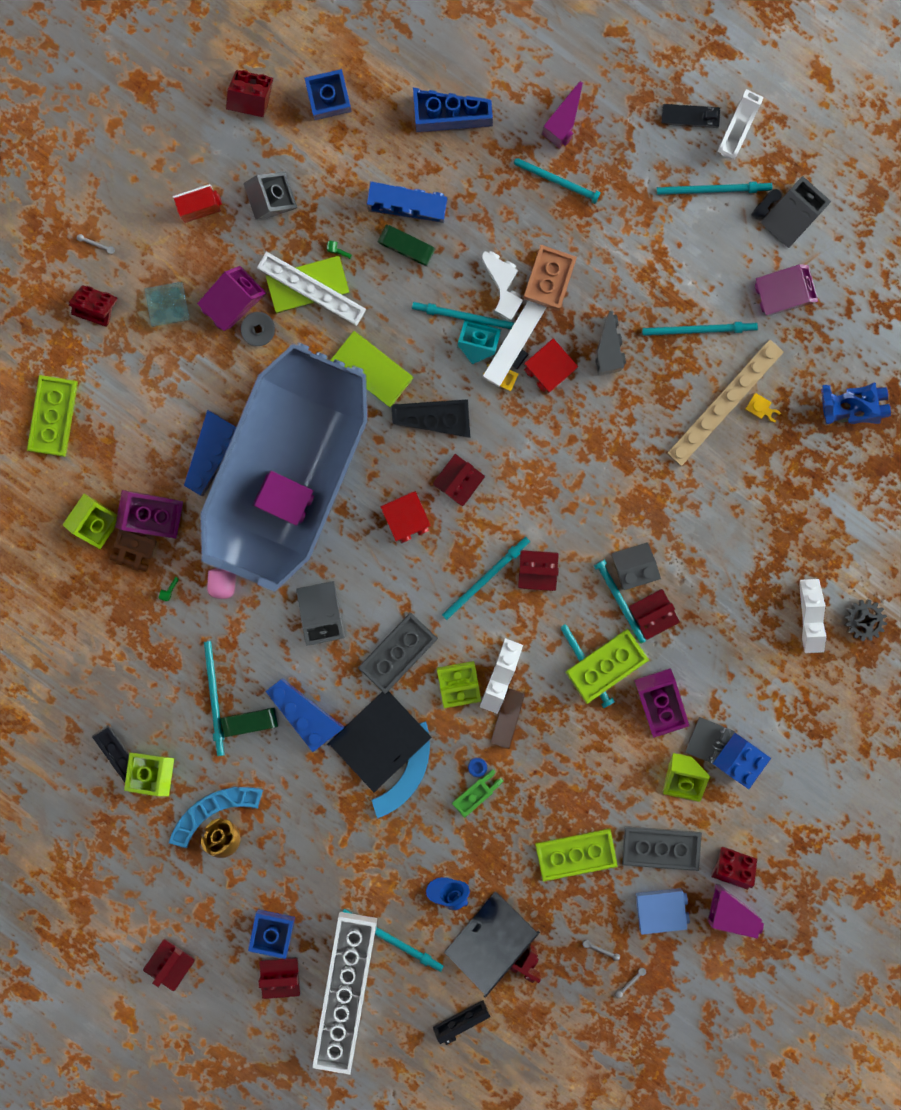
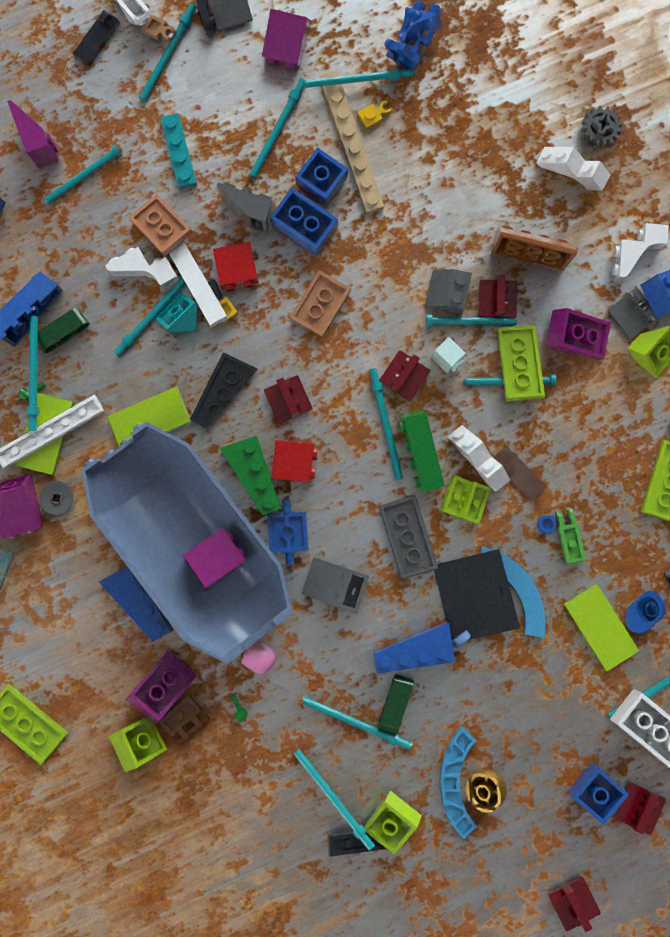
camera: 60 degrees left, 5 degrees down
none -> teal bar [27,316,39,431]
none -> medium nougat plate [142,15,177,43]
none -> teal plate [160,113,197,190]
none -> green wedge [220,436,282,516]
none -> blue plate [267,499,309,565]
none -> blue brick [270,187,338,256]
none -> nougat plate [290,270,351,338]
none -> teal bar [294,749,375,851]
none -> blue brick [295,147,348,206]
none -> teal bar [304,68,413,88]
none -> green wedge [399,409,445,492]
none -> light aqua brick [432,337,465,374]
none -> medium blue tile [452,630,471,648]
none -> dark orange slope [491,226,578,271]
none -> lime tile [564,584,639,671]
none -> white arch [612,223,669,282]

